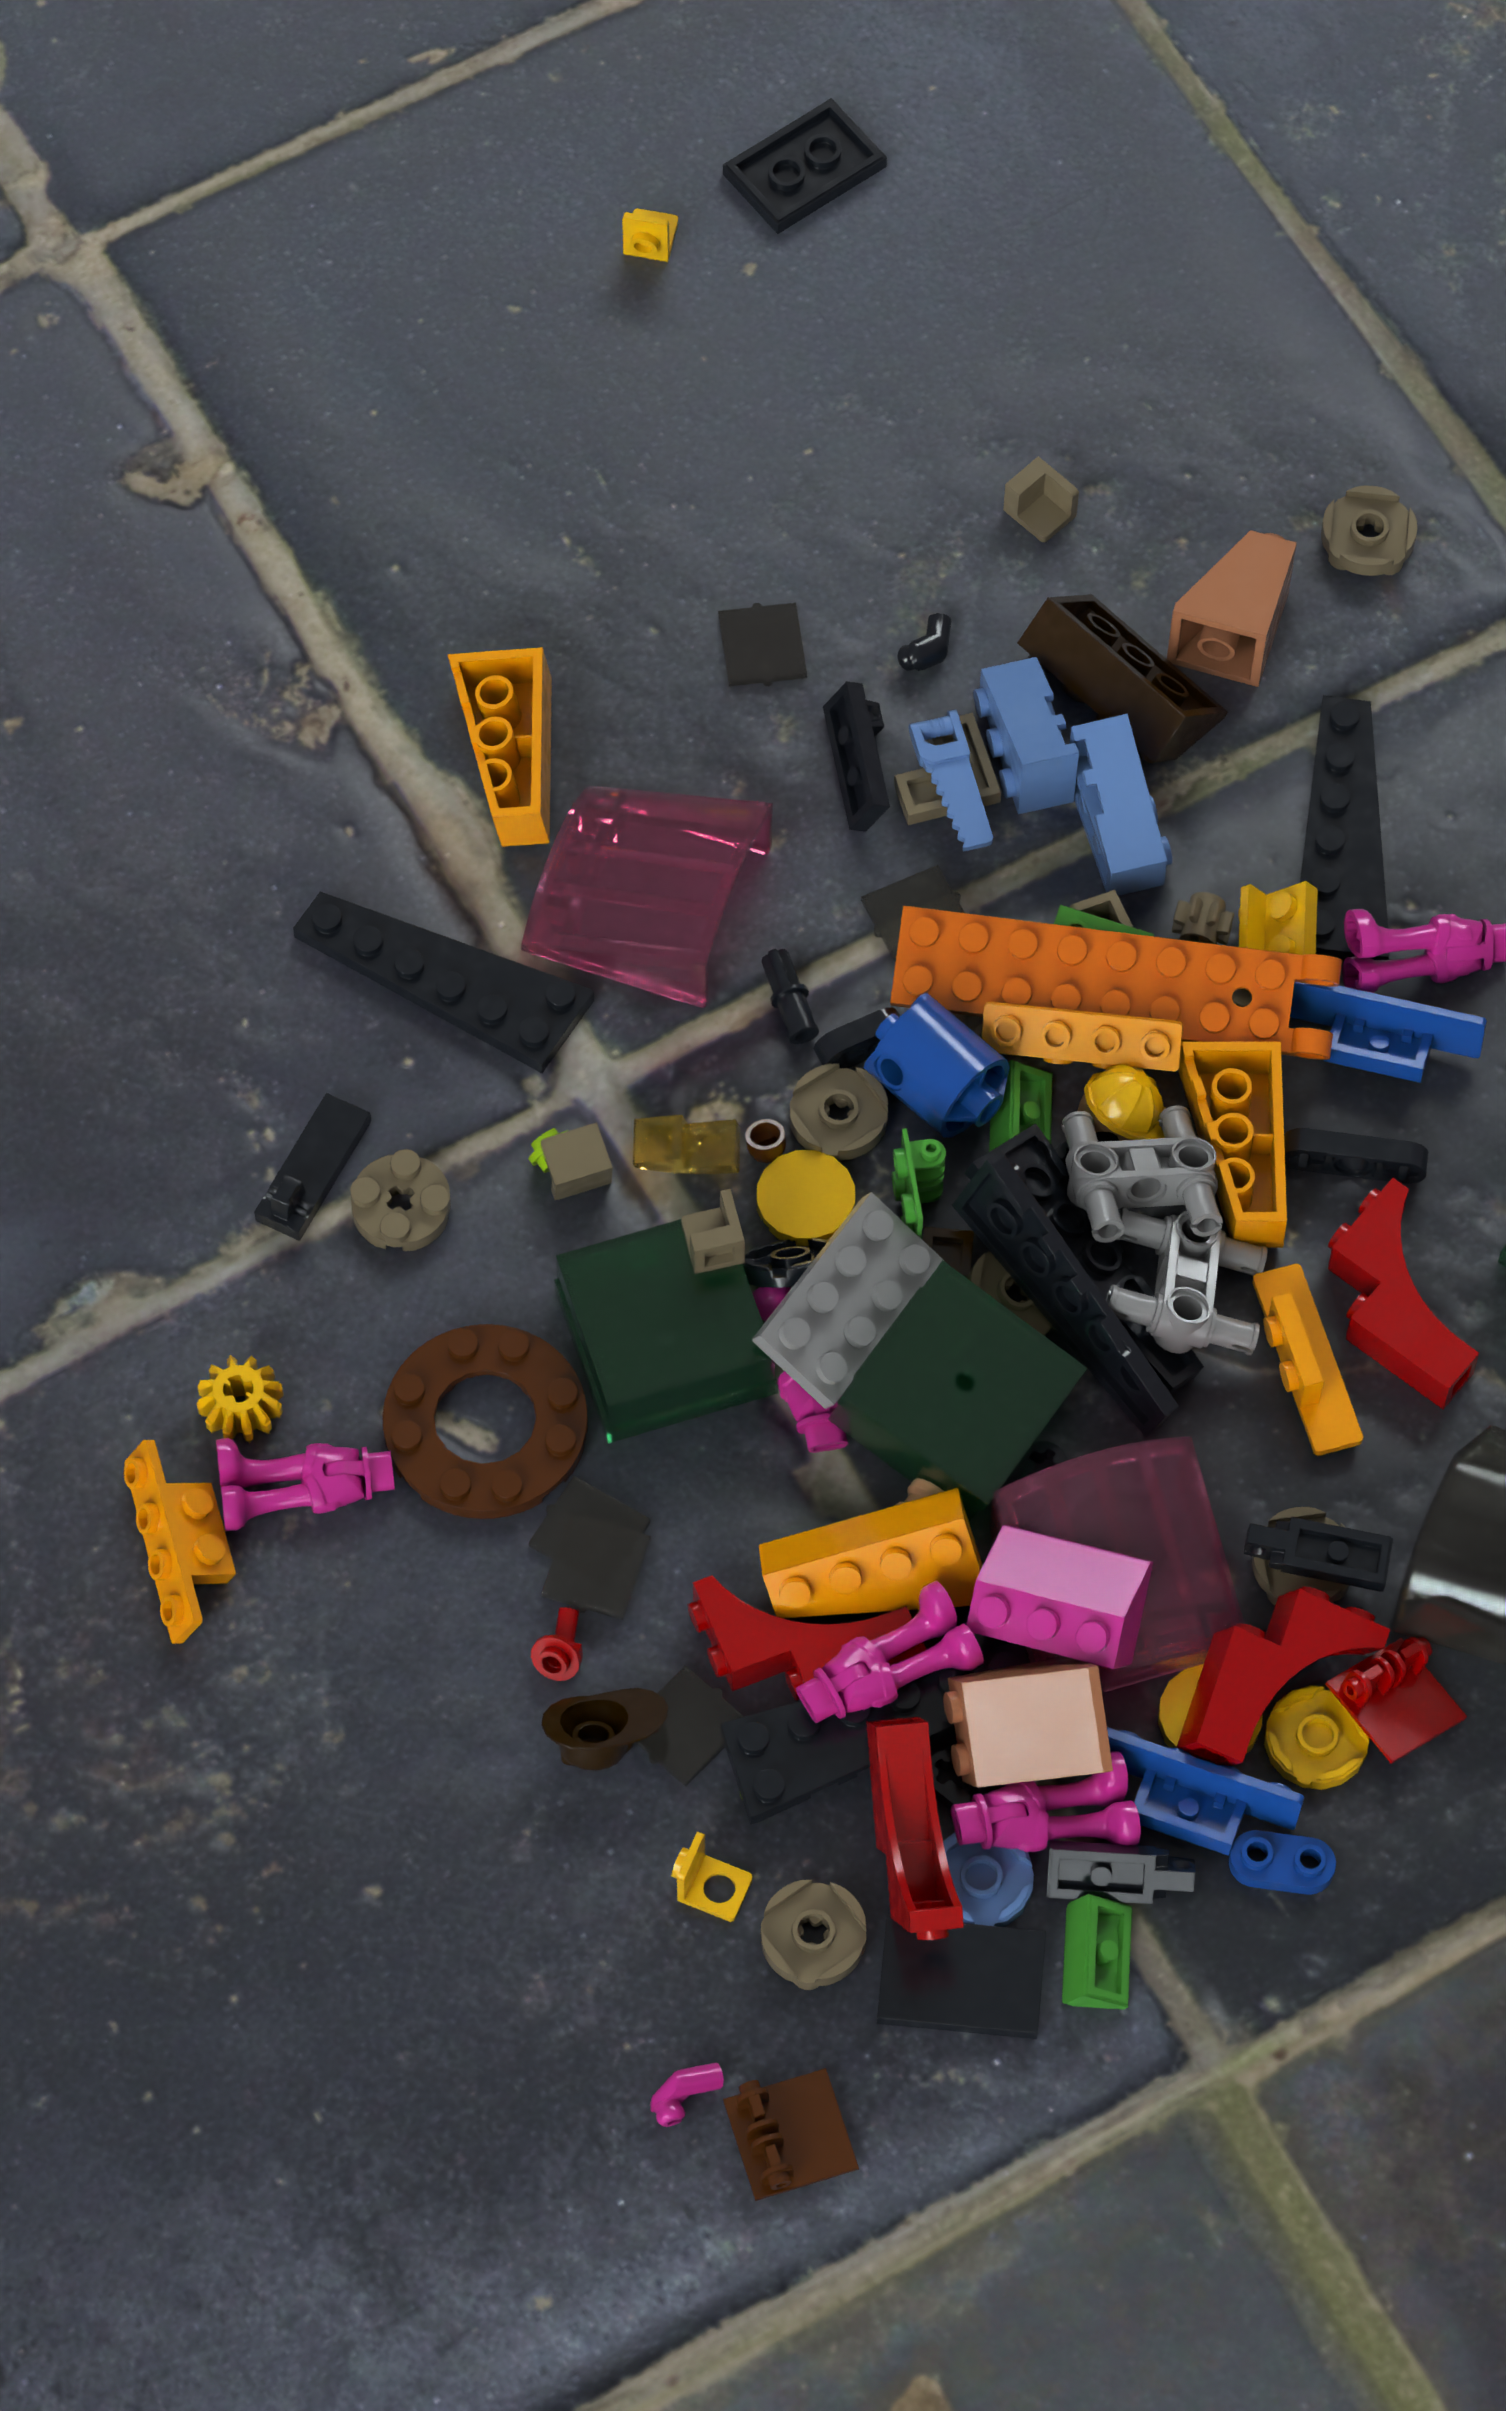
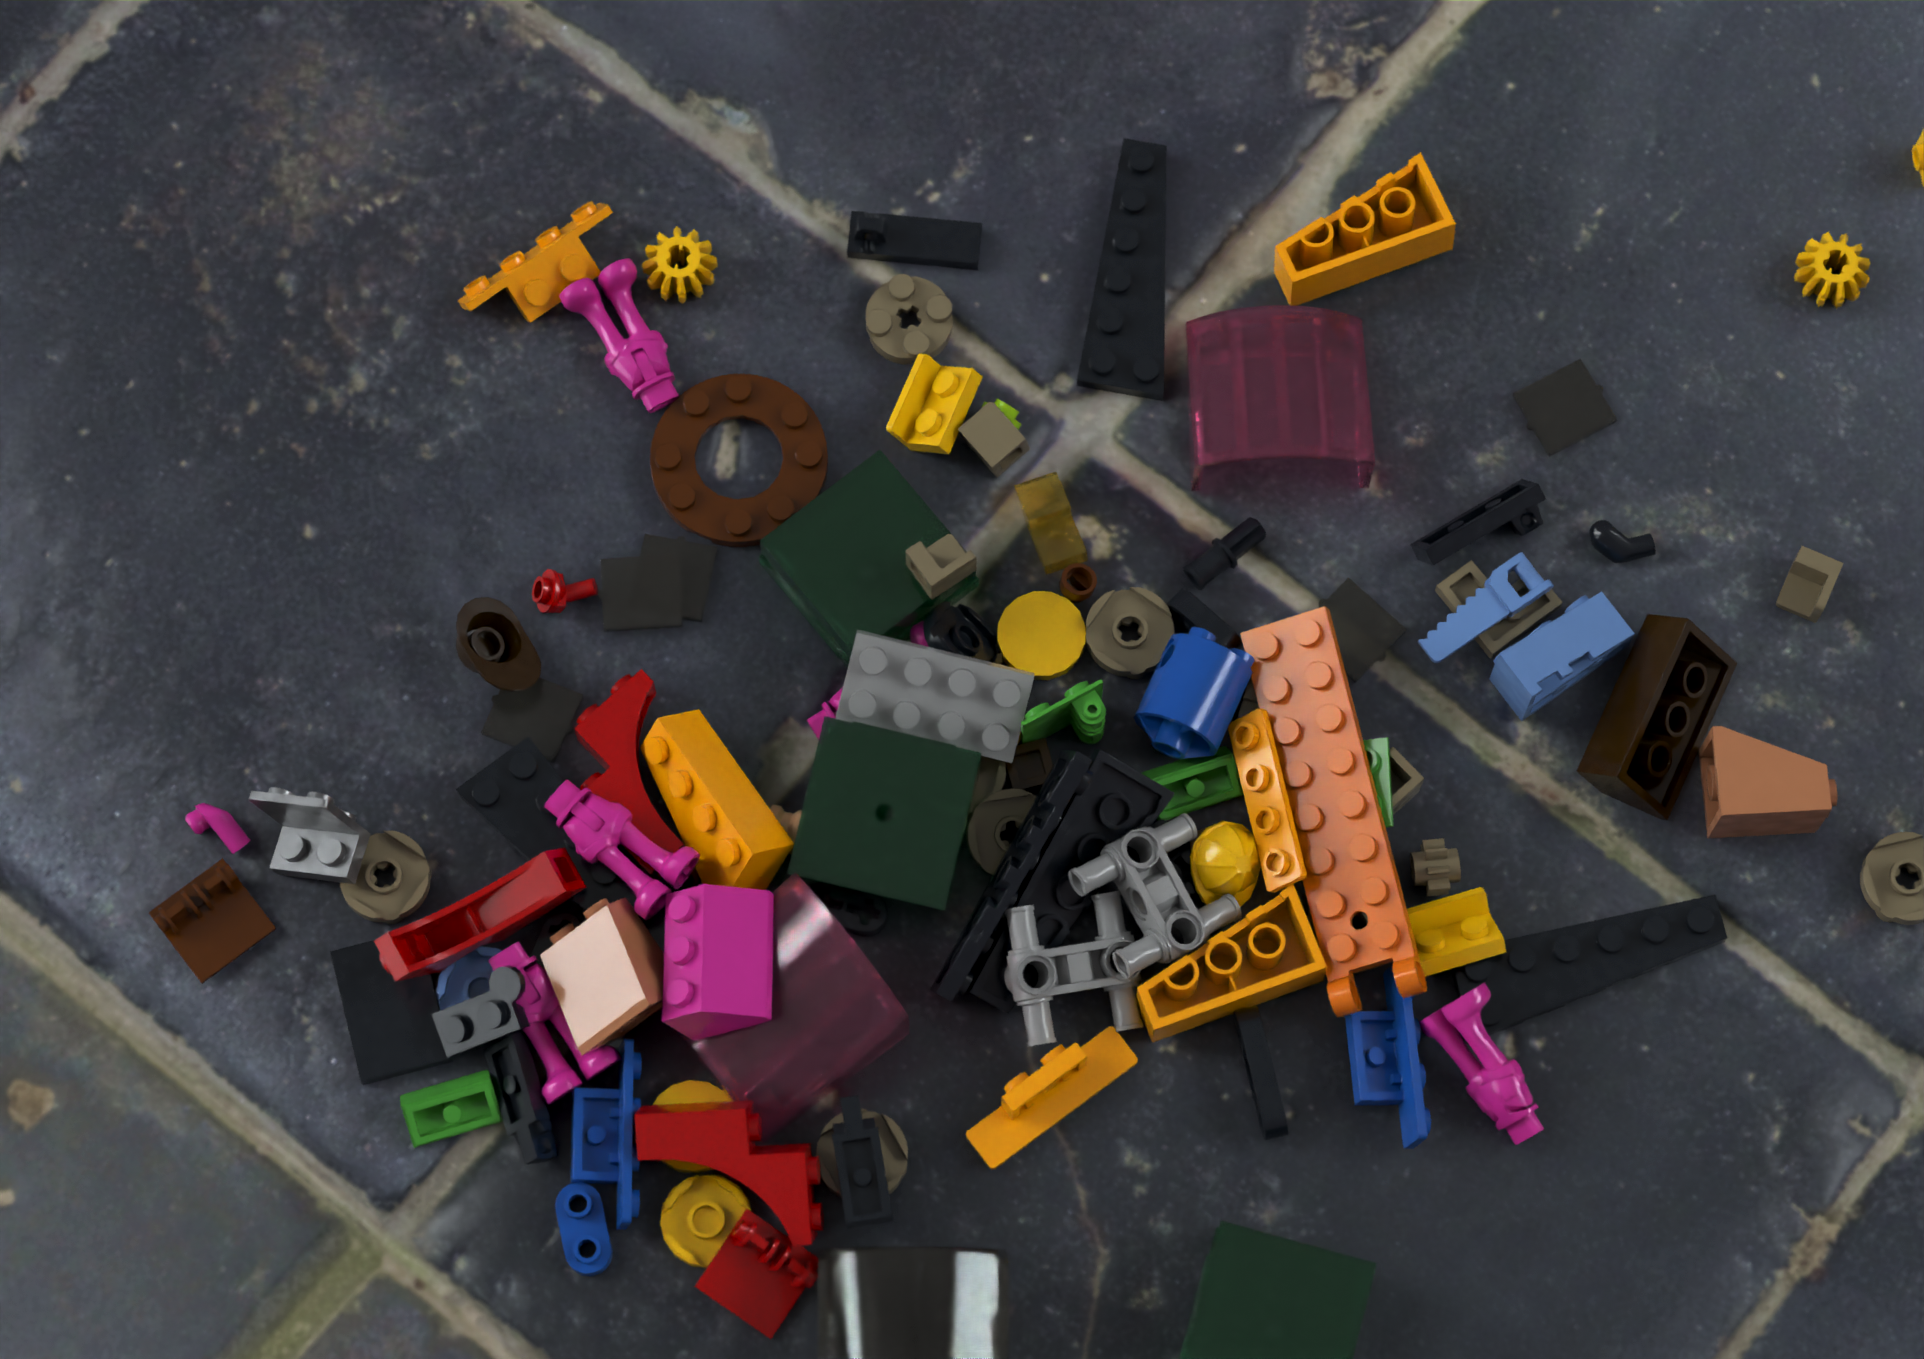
camera: 70 degrees right, 10 degrees up
yellow bracket [671,1831,752,1922] -> none
medium blue wedge [1070,714,1172,896] -> none
red arch [1328,1178,1479,1410] -> none
none -> flat silver bracket [248,787,371,884]
none -> black hinge [432,965,530,1057]
none -> yellow bracket [886,354,983,454]
none -> yellow gear [1794,232,1870,309]

